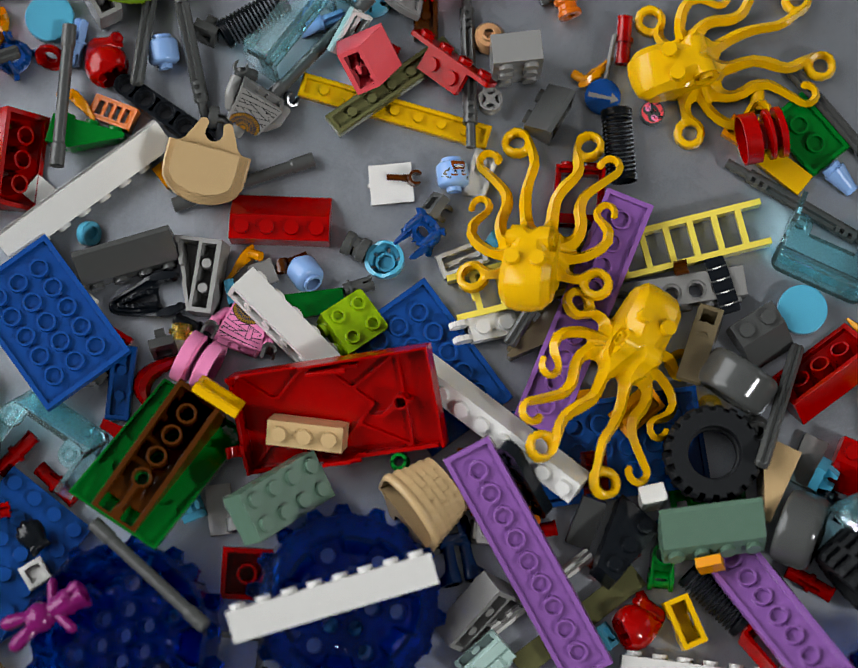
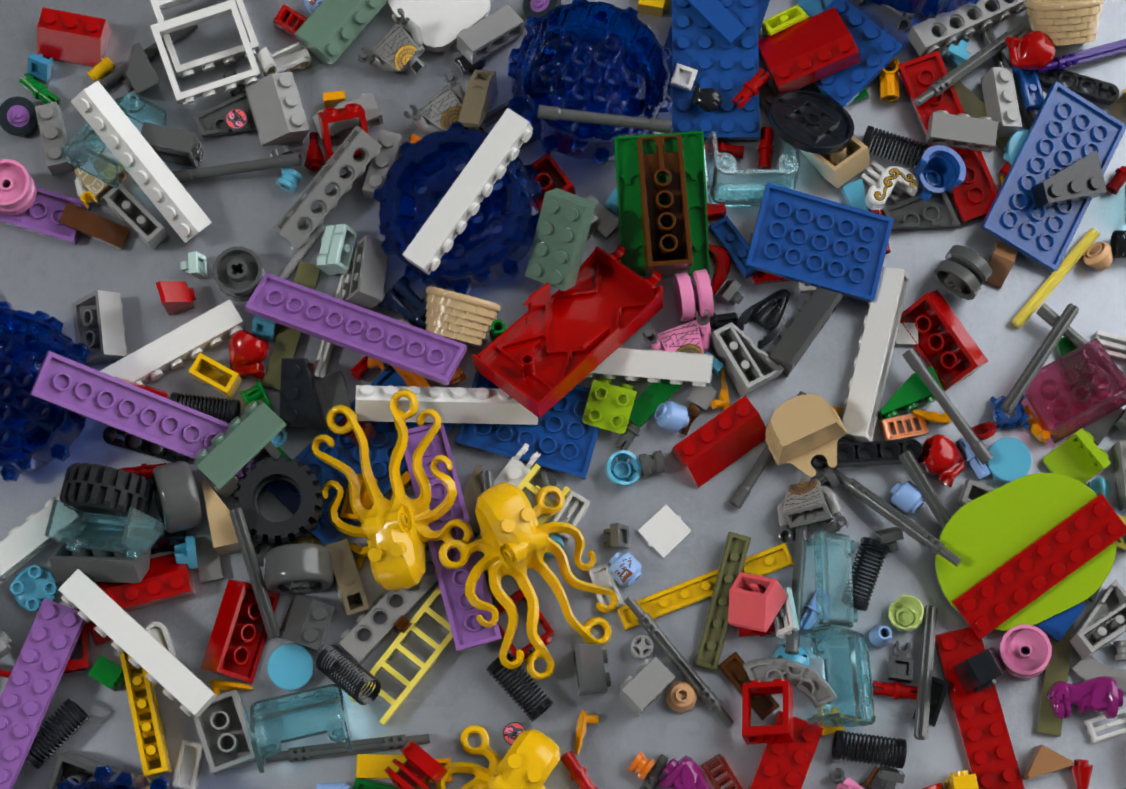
camera: 135 degrees right, 5 degrees down
magenta animal [0,578,93,653] -> none
medium azure tile [76,221,102,246] -> none
clear yellow plate [168,322,193,340] -> none
yellow tile [191,375,246,419] -> none
tan brick [266,413,349,454] -> none
reddish brown hand [387,170,422,187] -> none
blue piece [393,208,446,260] -> none
red bracket [411,28,497,95] -> none
black beam [497,440,553,519] -> none
blue piece [584,33,621,115] -> none
white slope [638,482,667,513] -> none
light orange tile [695,553,726,575] -> none
black sticker [704,256,741,315] -> none
none -> black piece [316,645,381,705]
none -> dark grey tile [534,471,556,494]

